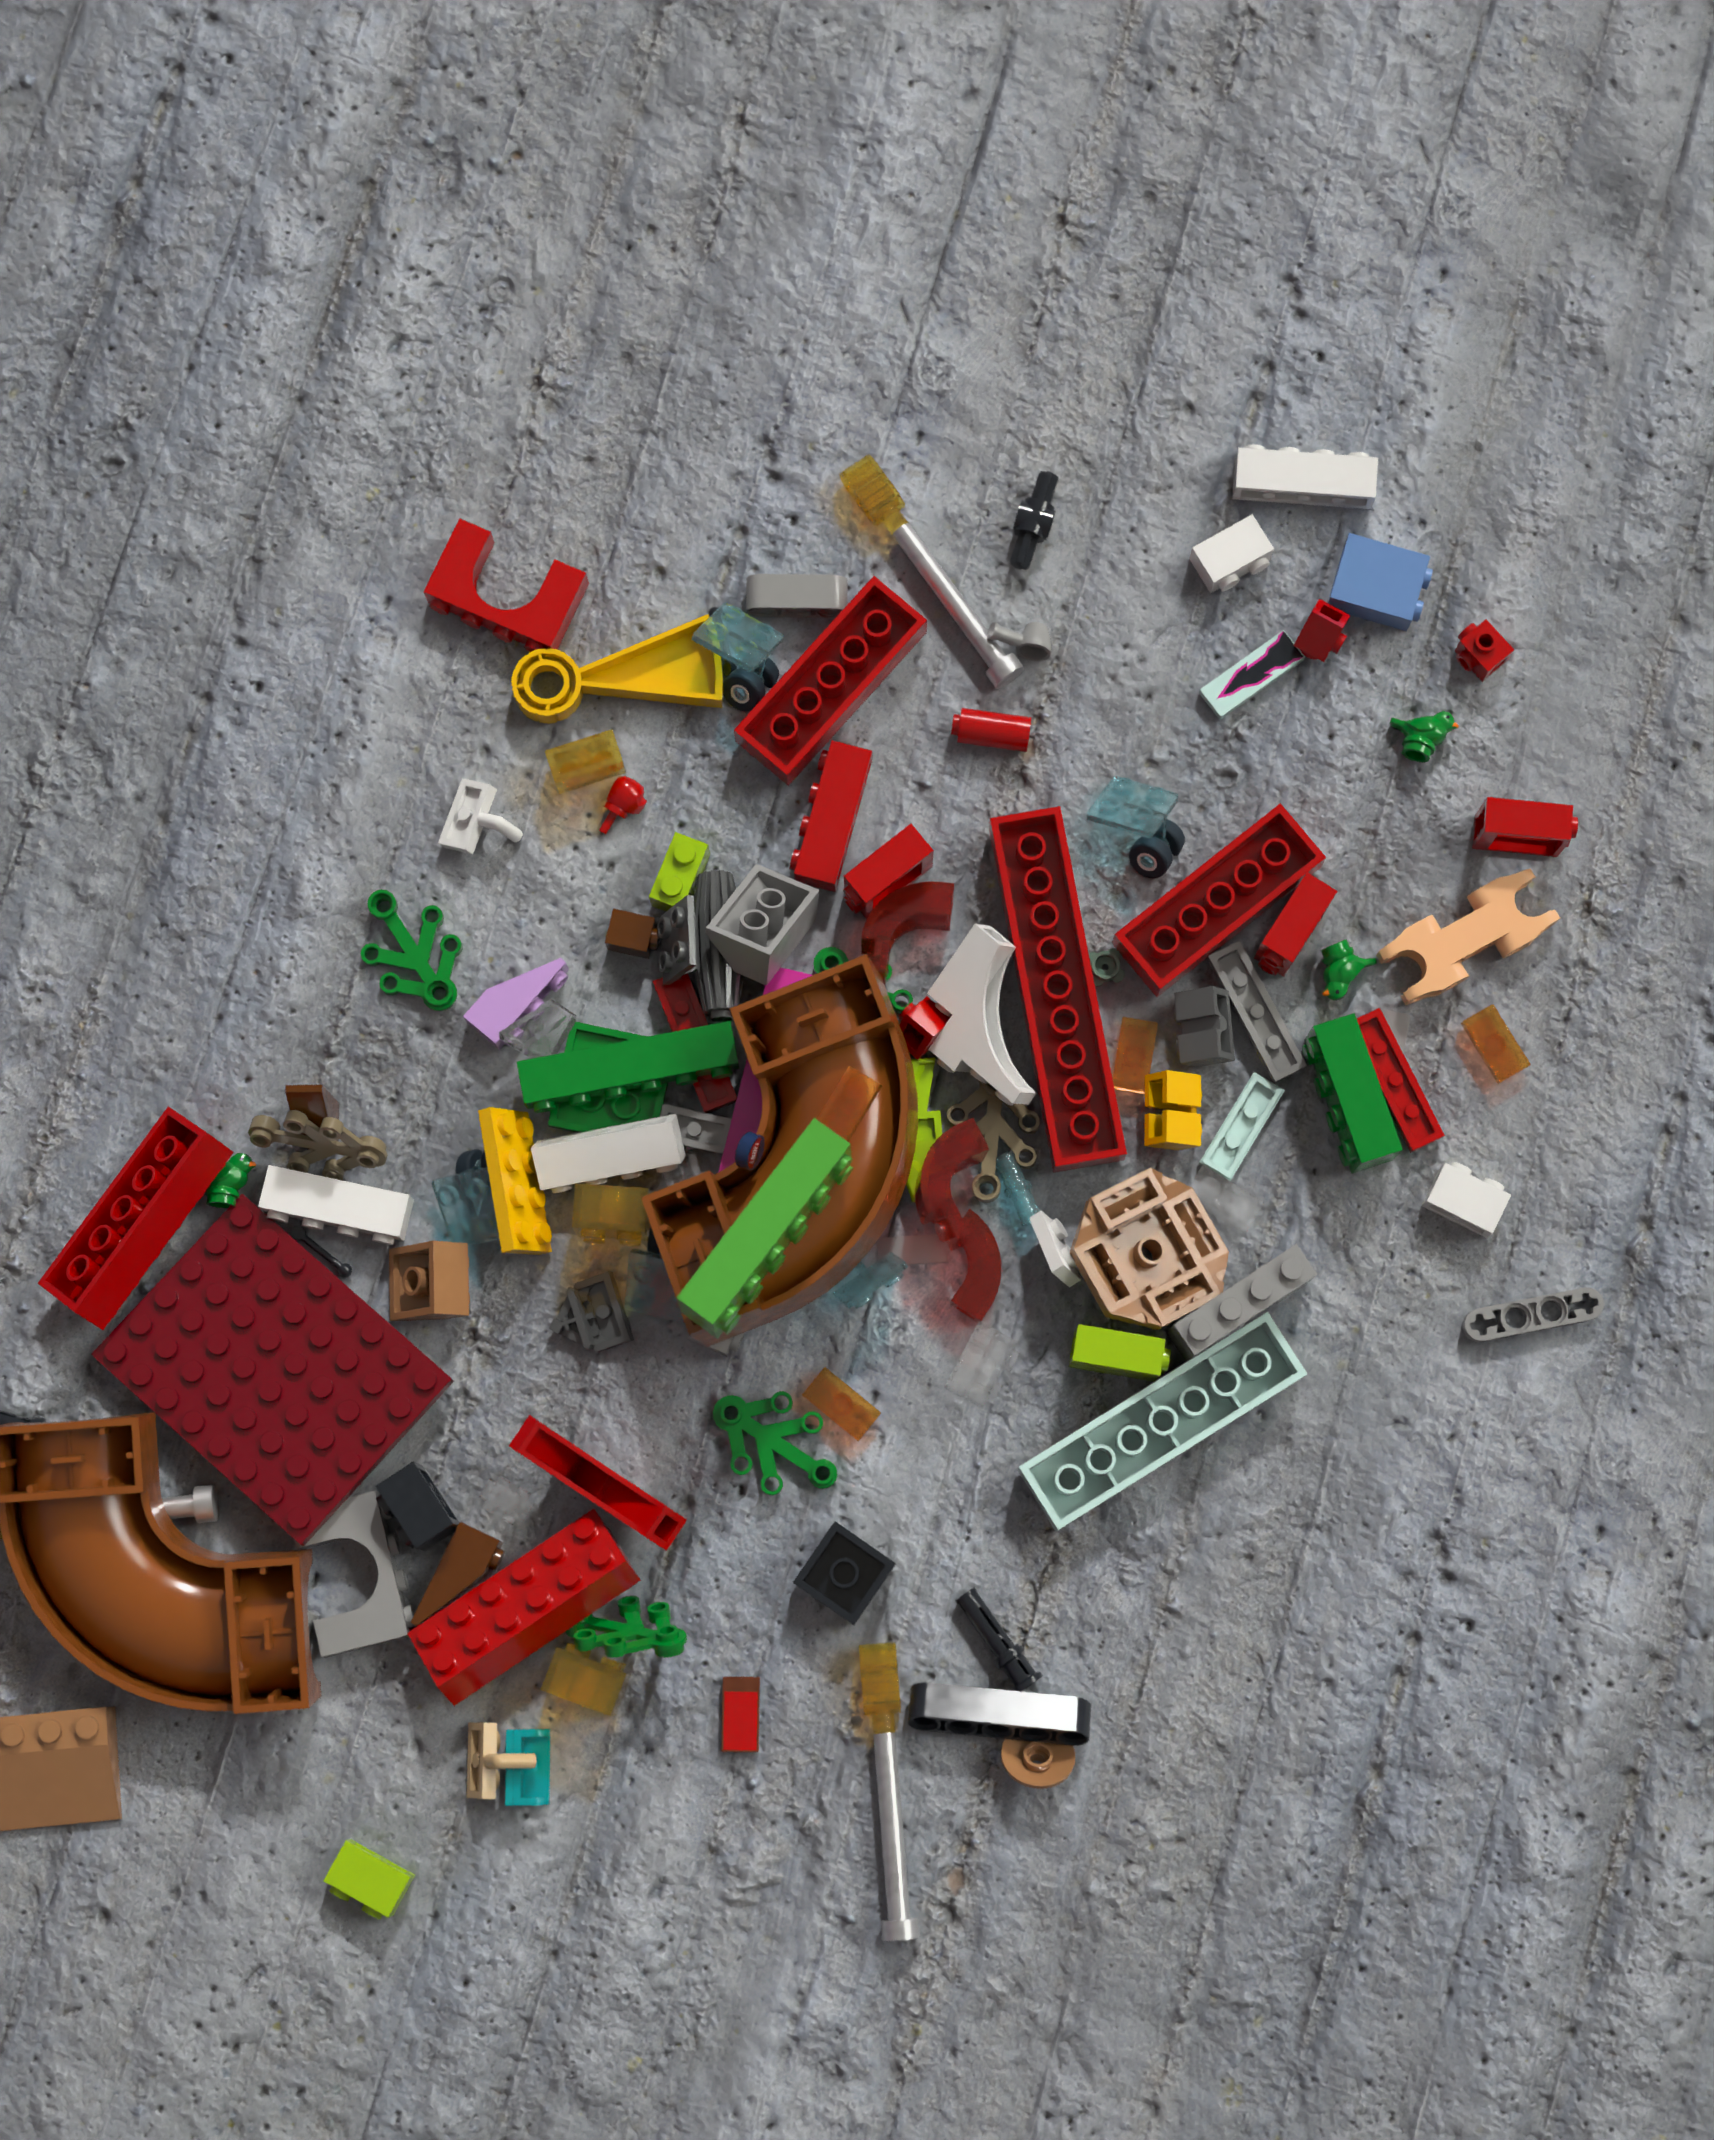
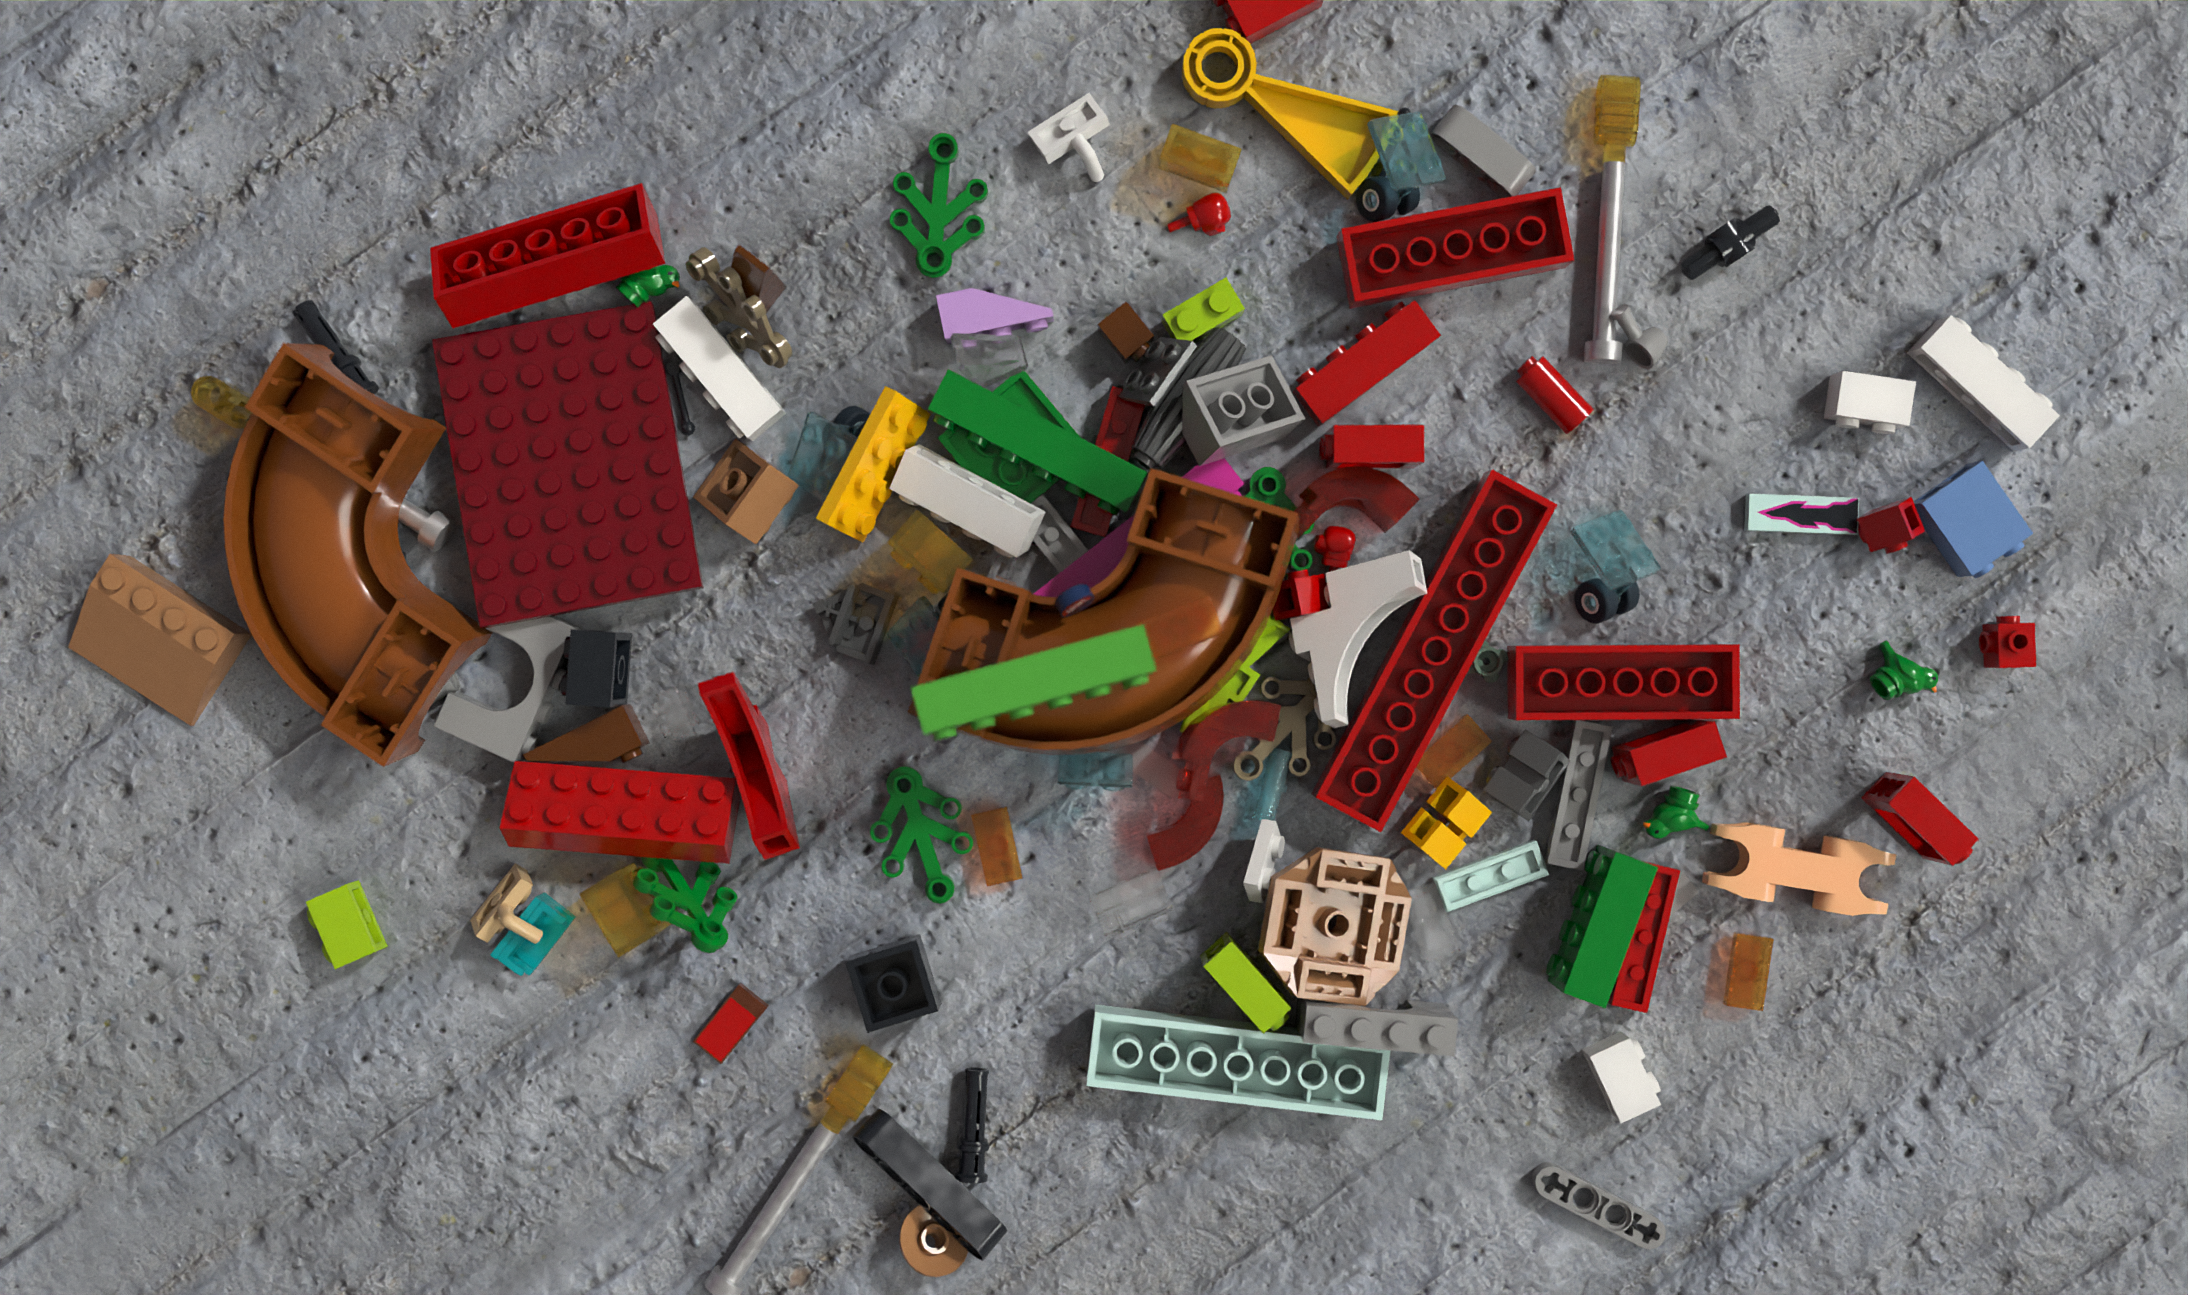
camera: 35 degrees right, 10 degrees up
none -> red piece [1314,526,1356,585]

